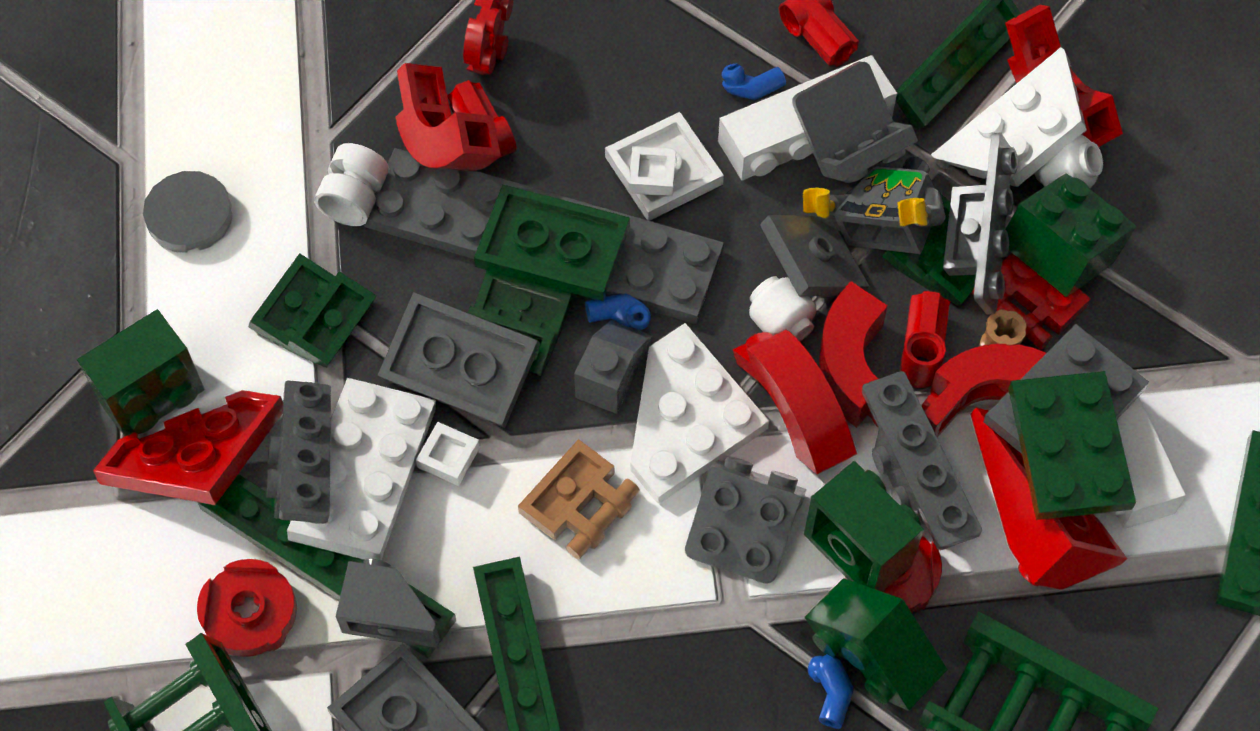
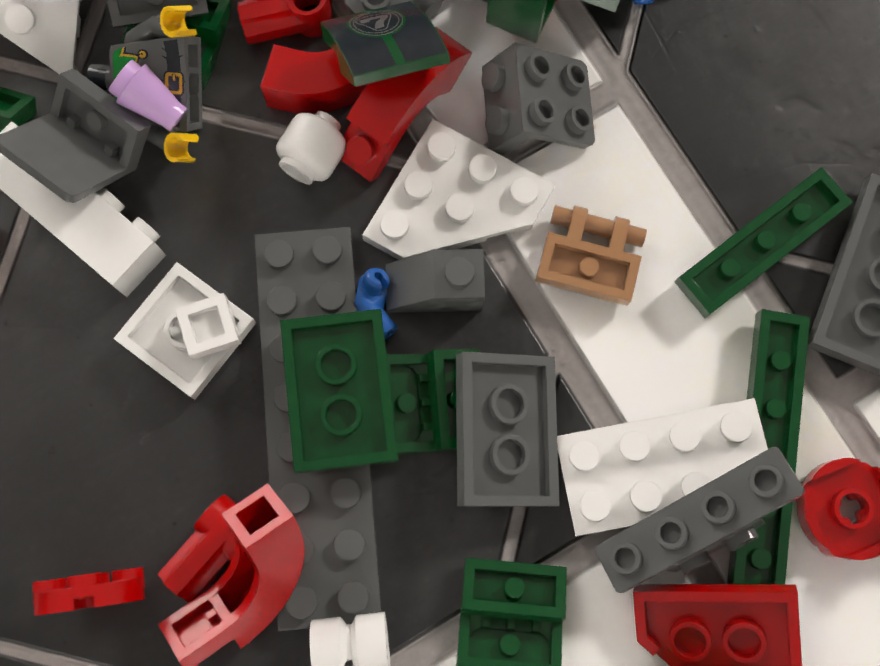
camera: 120 degrees left, 15 degrees up
dark grey slope [335,559,440,648] -> none
white plate [416,422,480,486] -> none
blue arm [722,64,786,100] -> none
dark grey plate [760,215,870,296] -> none
none -> lavender cone [108,59,188,132]
none -> black slope [320,1,450,87]

